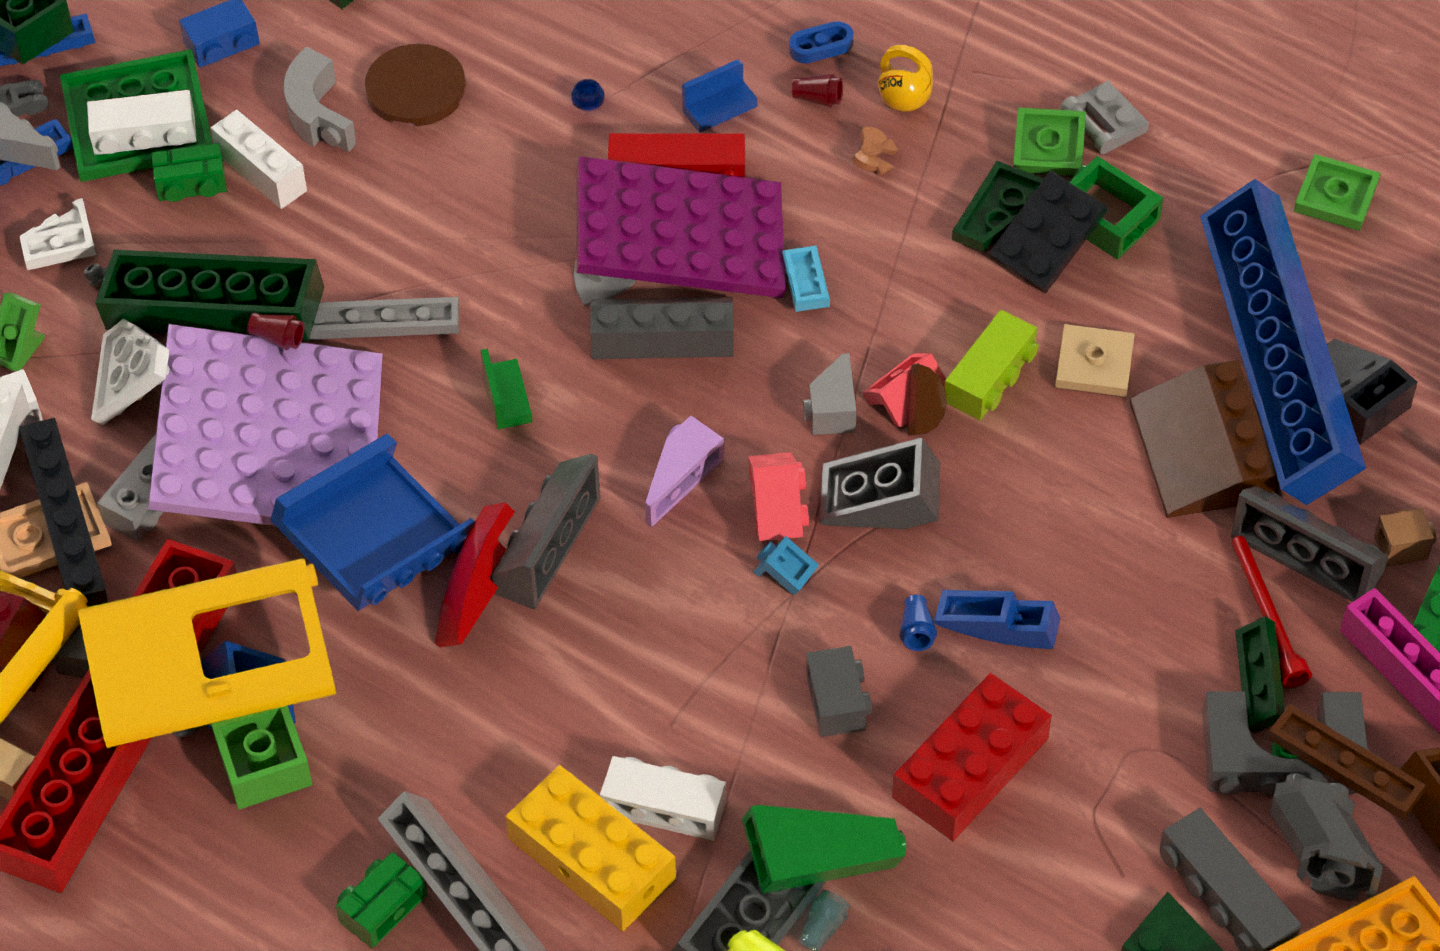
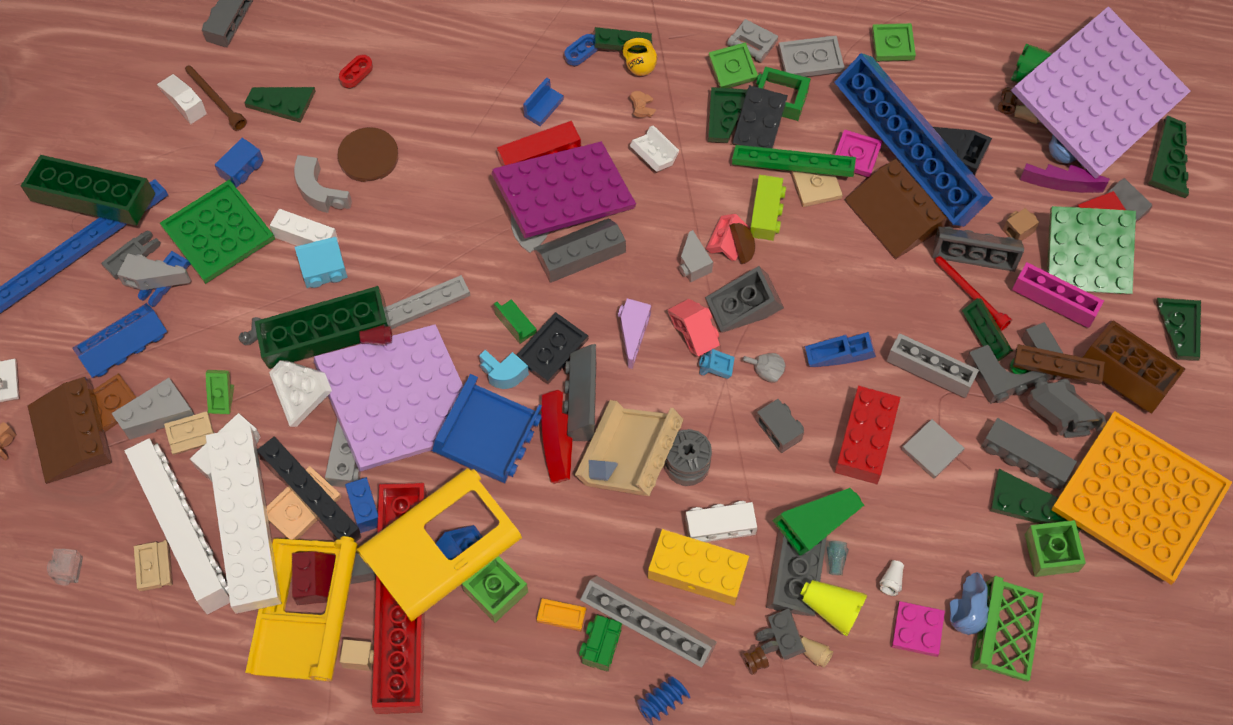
camera: 25 degrees left, 10 degrees up
white wing [20,198,96,270] -> none
white brick [87,90,197,155] -> none
green brick [152,143,227,202] -> none
clear blue plate [571,79,605,111] -> none
medium azure plate [782,246,830,312] -> none
dark red cone [792,74,843,107] -> none
blue cone [899,594,937,651] -> none
none -> medium azure slope [295,237,348,288]
none -> blue brick [345,477,378,533]
none -> medium azure brick [479,350,529,389]
none -> black plate [516,312,589,384]
none -> light orange tile [537,598,586,632]
none -> tan panel [575,400,683,496]
none -> sand blue slope [589,460,618,481]
none -> dark green plate [593,27,652,53]
none -> white bracket [630,126,679,172]
none -> dark grey wheel [664,429,712,486]
none -> green plate [732,145,856,177]
none -> light grey piece [743,353,786,383]
none -> light grey plate [778,35,844,77]
none -> dark pink plate [835,129,883,177]
none -> light grey brick [887,333,979,398]
none -> light grey tile [902,419,965,479]

